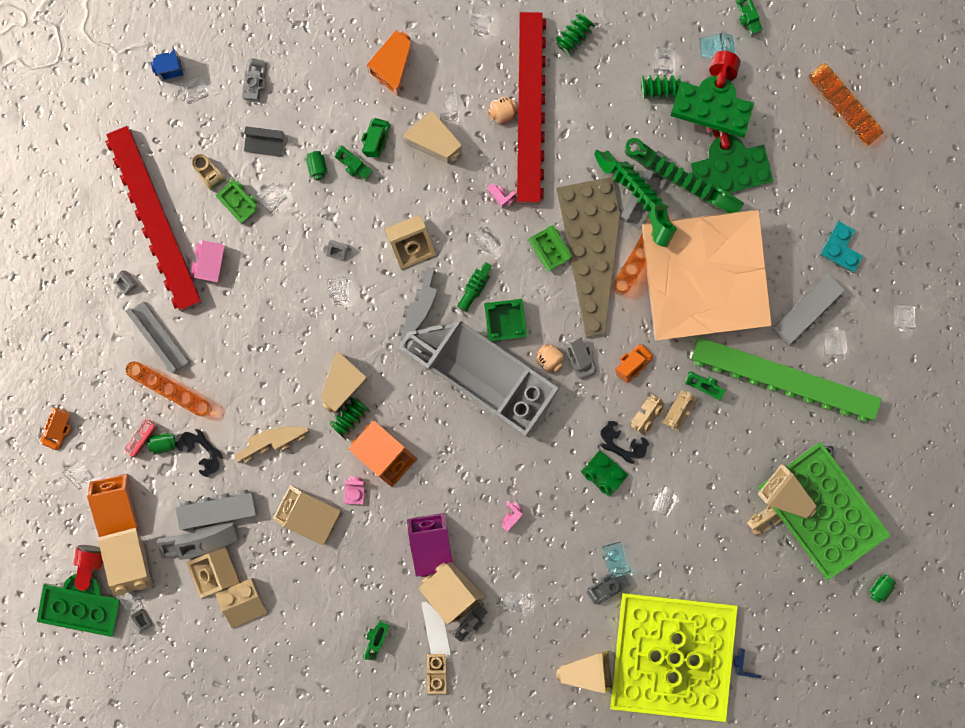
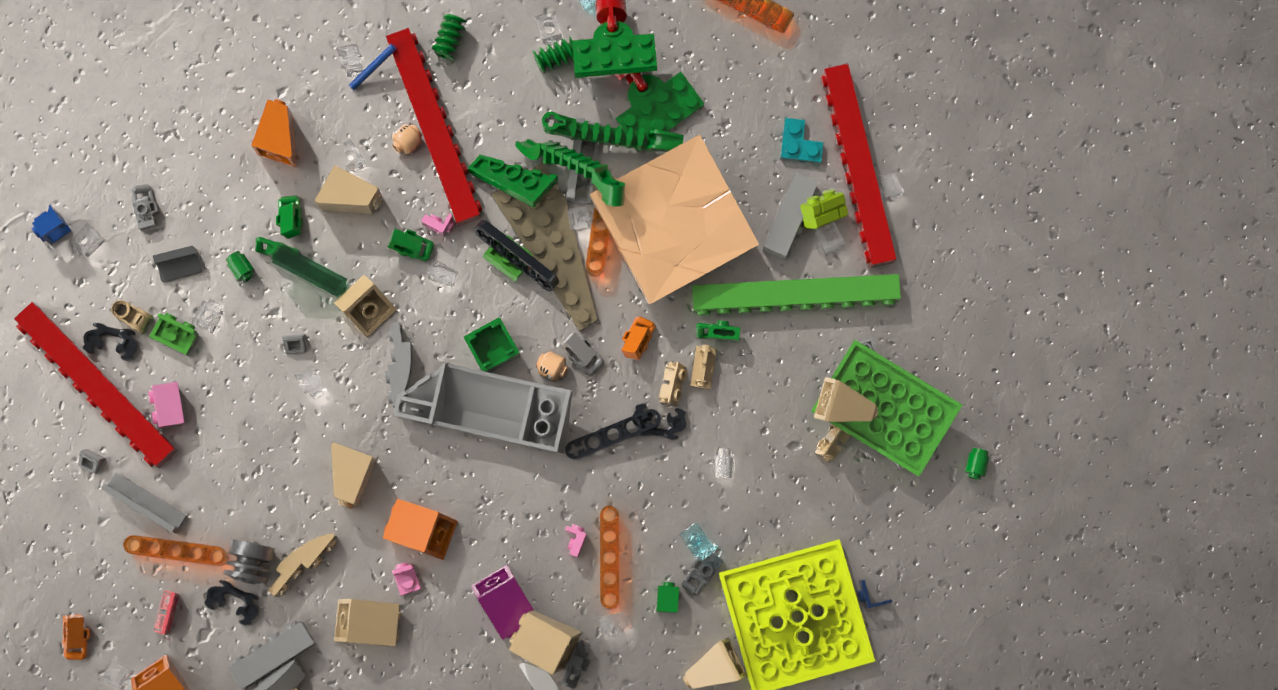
camera: 20 degrees left, 5 degrees down
green brick [147,432,176,455] -> none
green piece [329,397,371,439] -> none
green hinge [457,262,492,312] -> none
green bracket [581,450,629,497] -> none
none -> black helmet [83,323,139,361]
none -> flat silver wheel [223,539,275,584]
none -> clear green brick [269,244,348,298]
none -> blue bar [349,43,397,90]
none -> green piece [387,229,435,262]
none -> green wing [468,155,558,208]
none -> black beam [474,220,559,292]
none -> black beam [565,409,662,460]
none -> clear brick [567,206,593,232]
none -> clear orange beam [600,505,619,610]
none -> green brick [656,582,679,613]
none -> lime brick [800,189,848,229]
none -> red brick [820,63,896,268]

